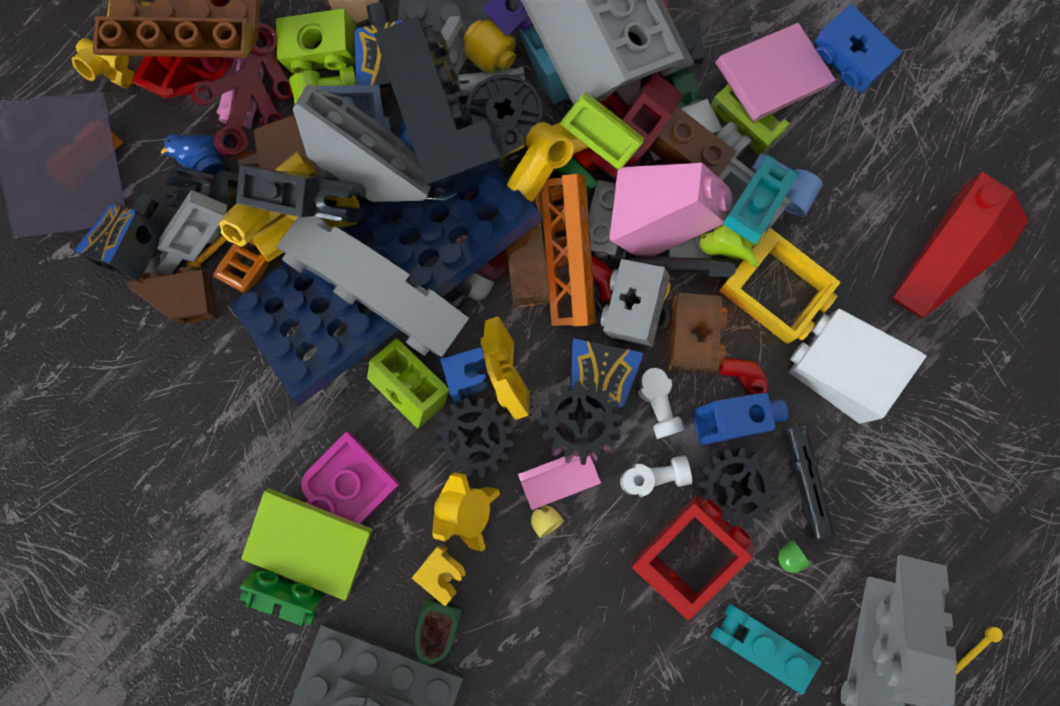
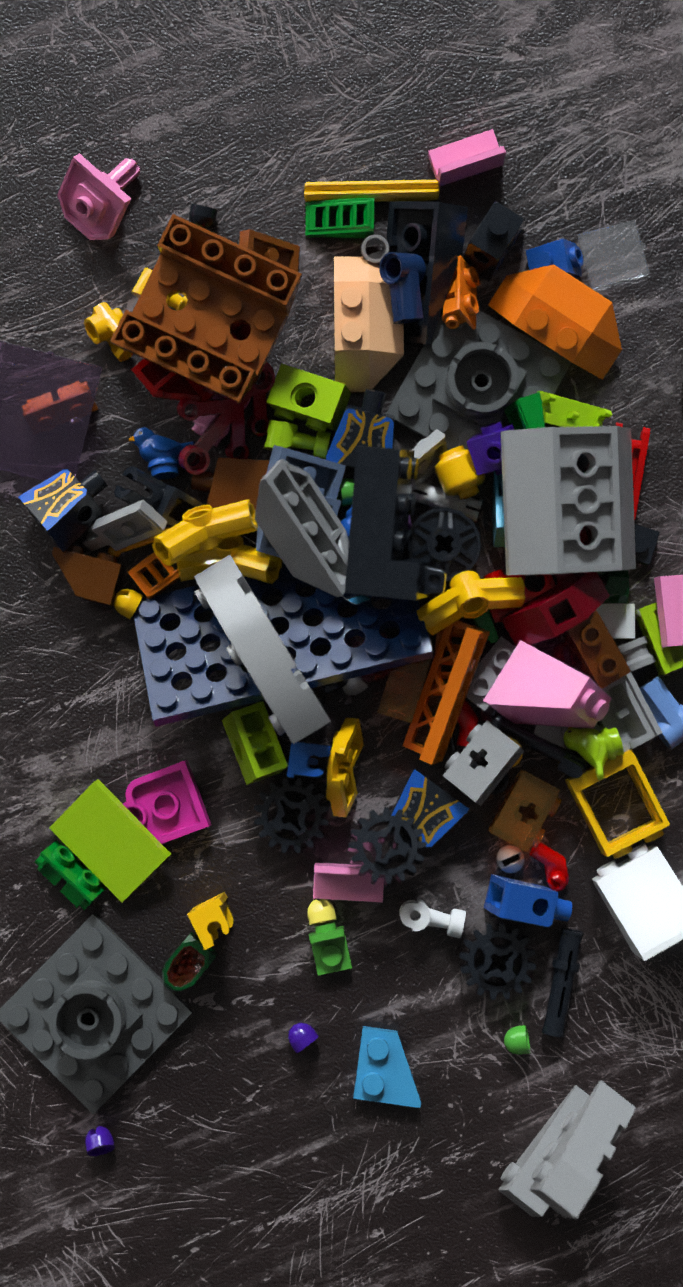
camera: 30 degrees right, 5 degrees up
black plate [236,165,366,223] -> none
yellow piece [432,472,500,552] -> none
lime tile [560,91,644,171] -> none
red window [632,495,754,621] -> none
white leg [638,368,685,439] -> none
teal plate [711,604,822,695] -> none
teal plate [723,154,799,244] -> none
yellow hinge [956,626,1003,675] -> none
none -> yellow hinge [113,588,143,619]
none -> dark purple hinge [288,1023,319,1053]
none -> bright green bracket [309,922,352,976]
none -> bright green hinge [337,478,354,507]
none -> dark azure wing [353,1026,421,1108]
none -> light grey hinge [496,845,525,873]

